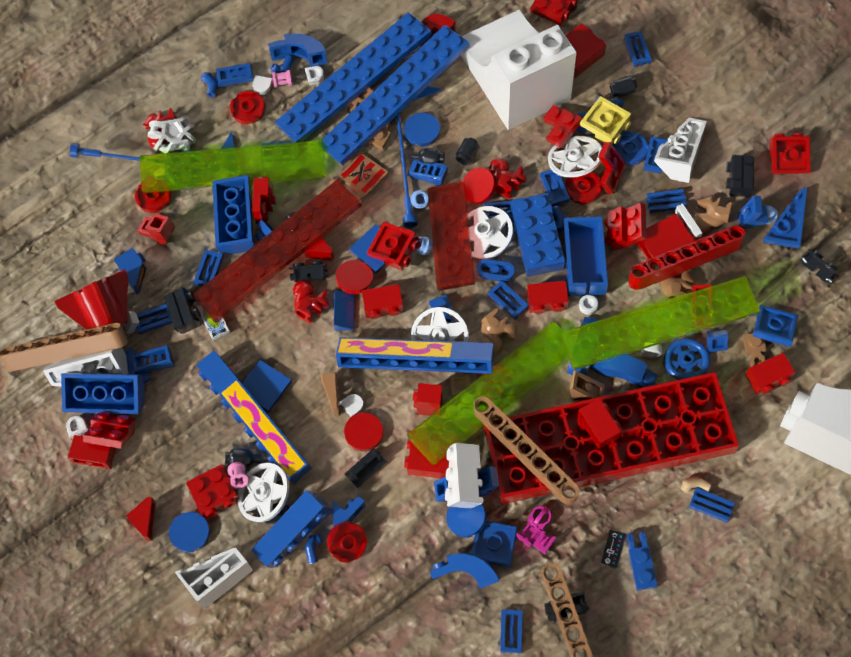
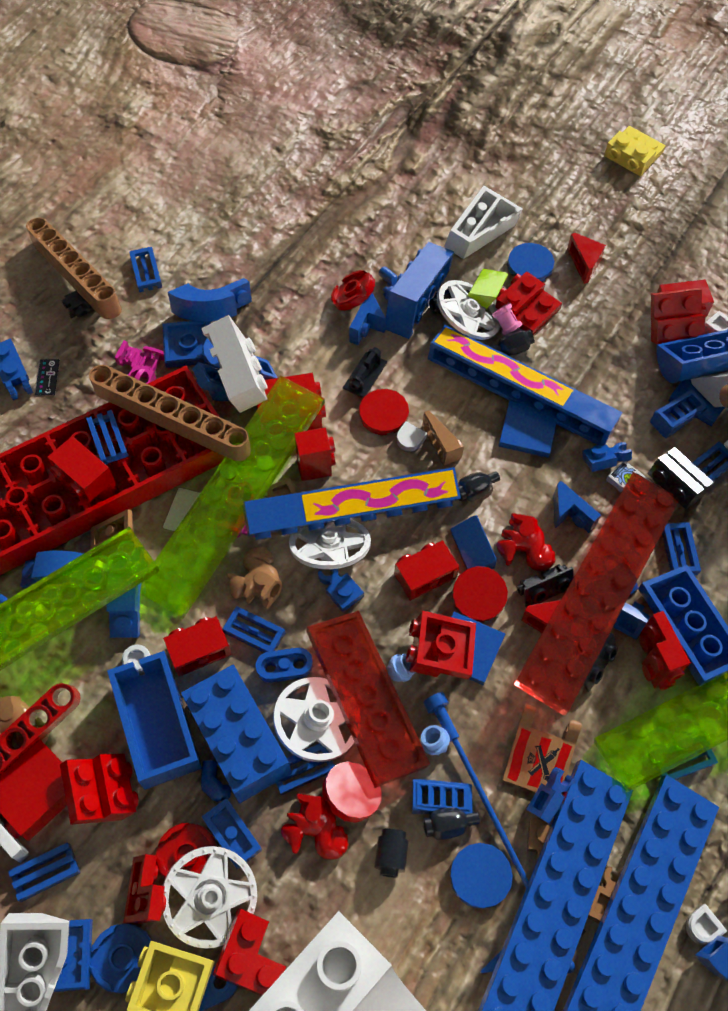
camera: 155 degrees right, 5 degrees down
none -> blue tile [86,410,129,464]
none -> white sticker [163,488,203,534]
none -> black plant [458,471,500,501]
none -> lime slope [468,269,508,309]
none -> blue plate [526,767,576,824]
none -> blue slope [553,481,601,533]
none -> blue plate [582,442,632,472]
none -> light yellow plate [604,126,666,177]

